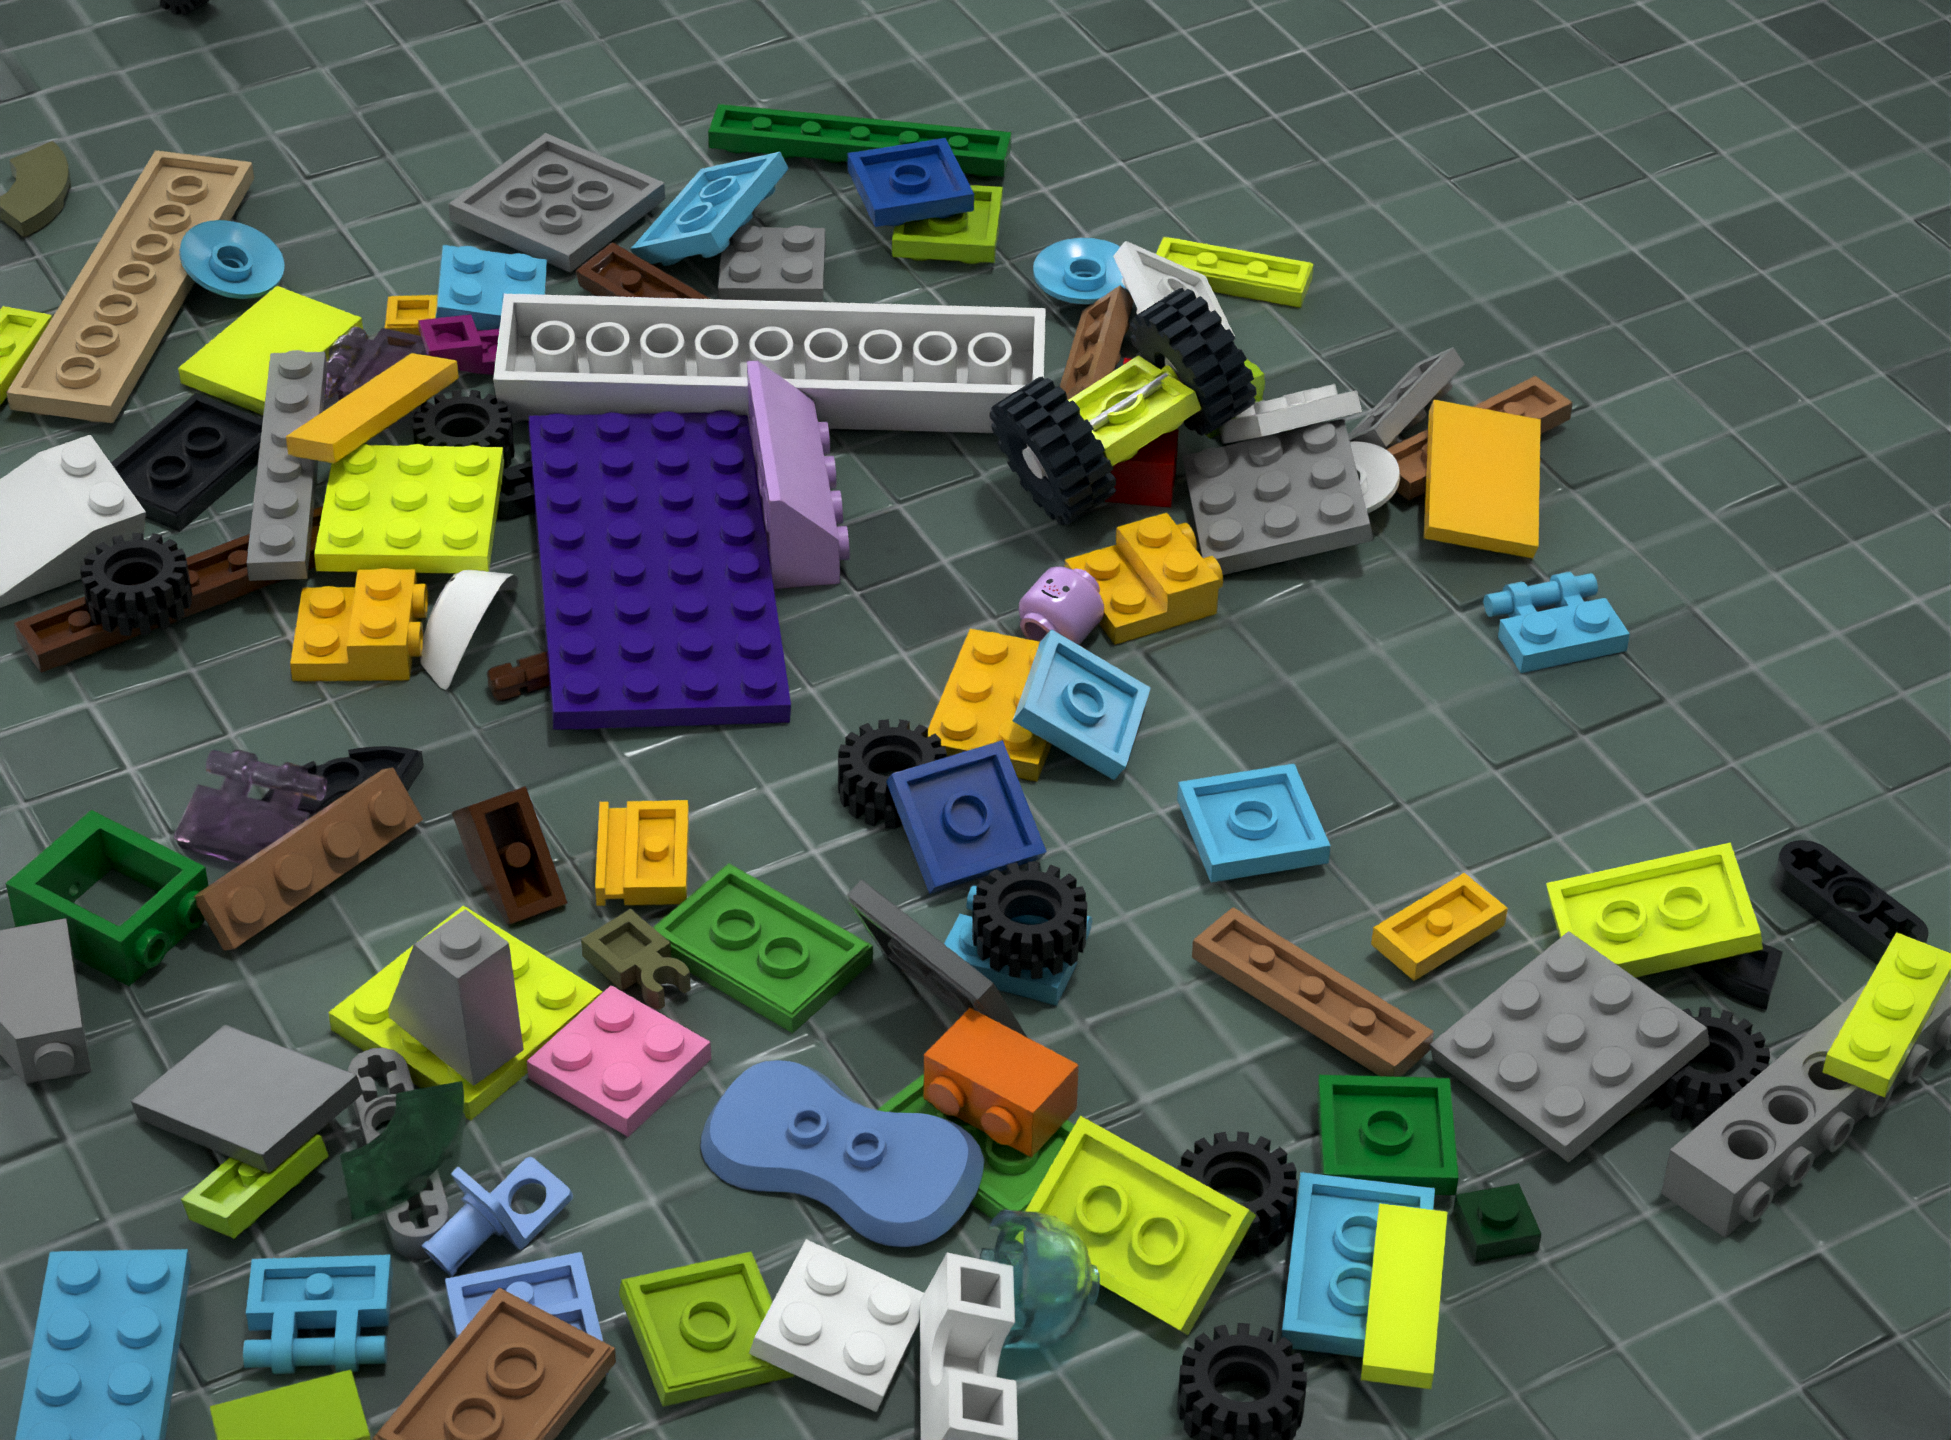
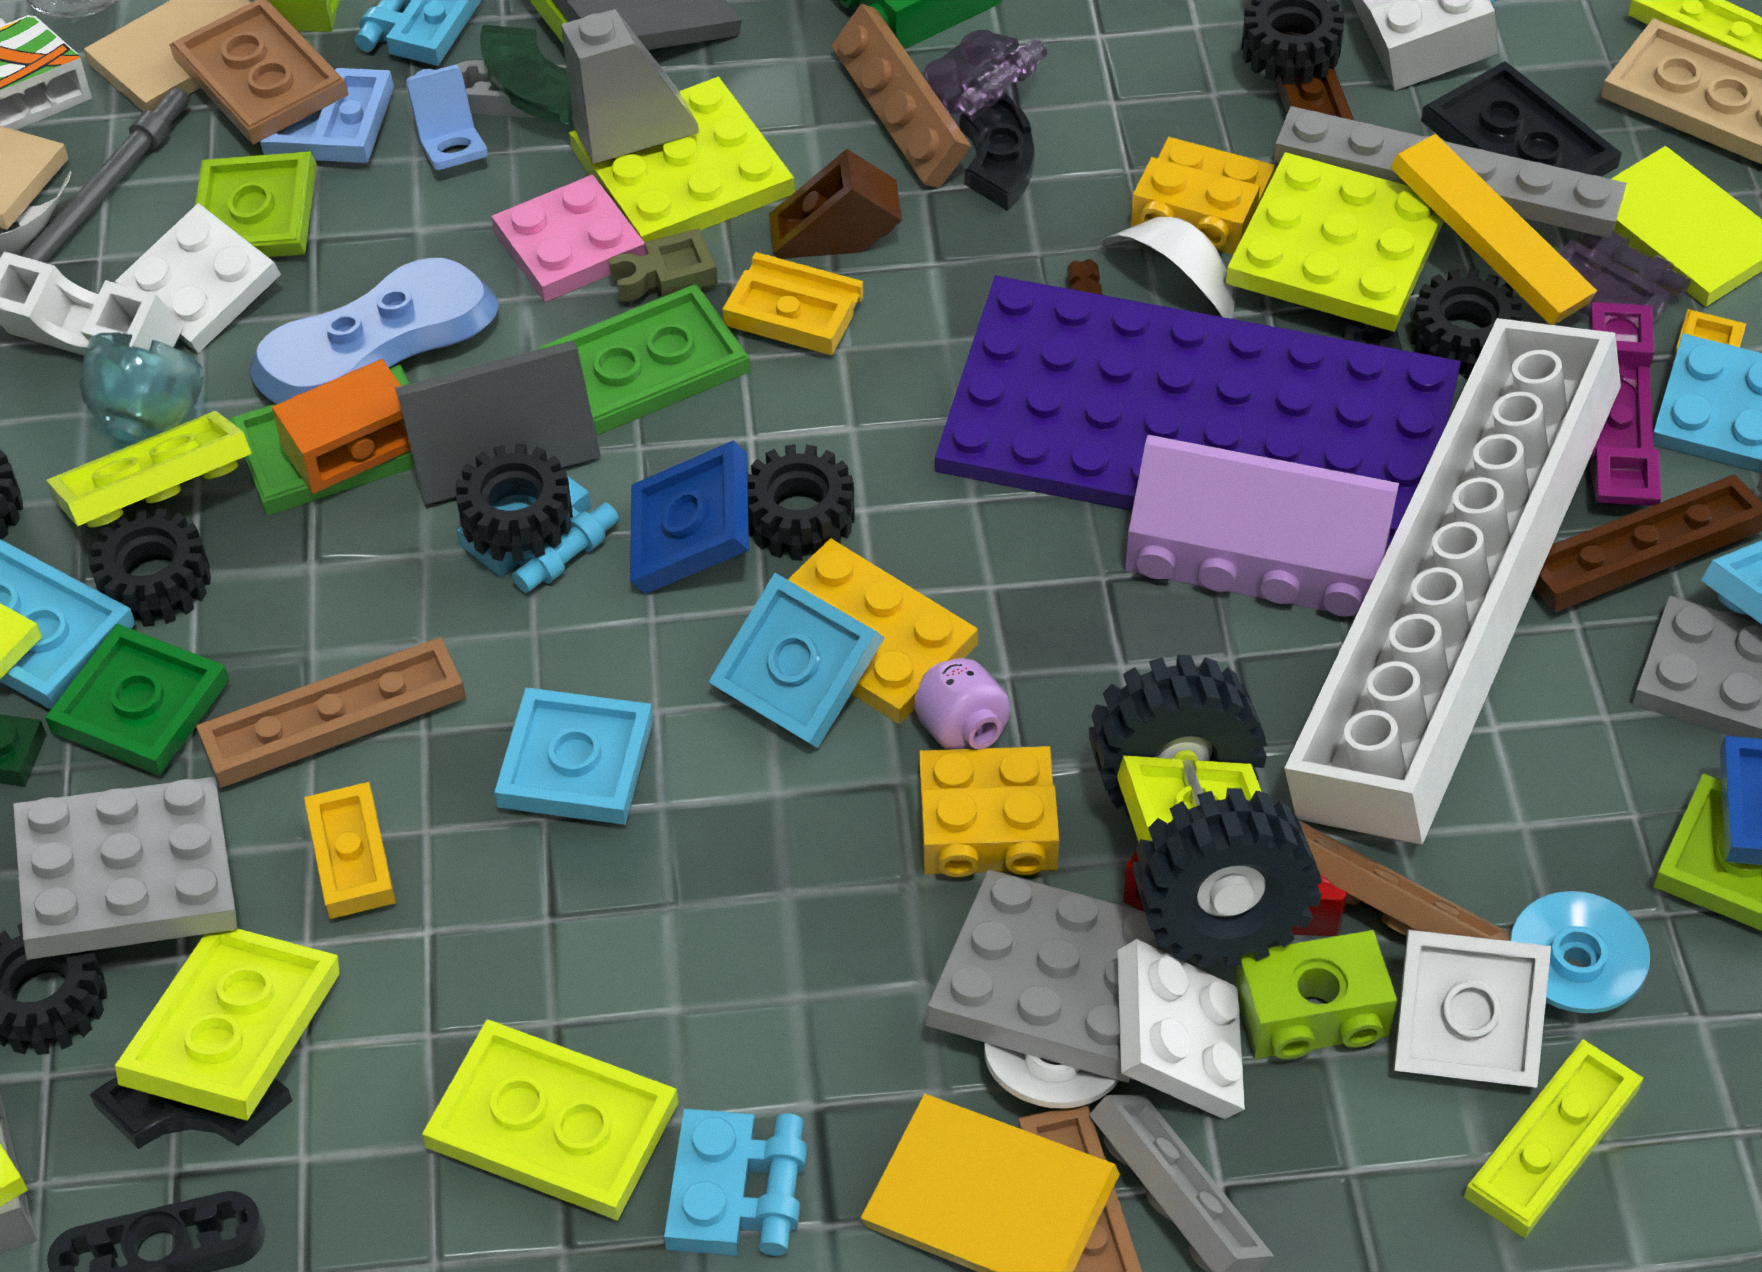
camera: 115 degrees right, 10 degrees up
none -> neon yellow plate [422,1019,679,1221]

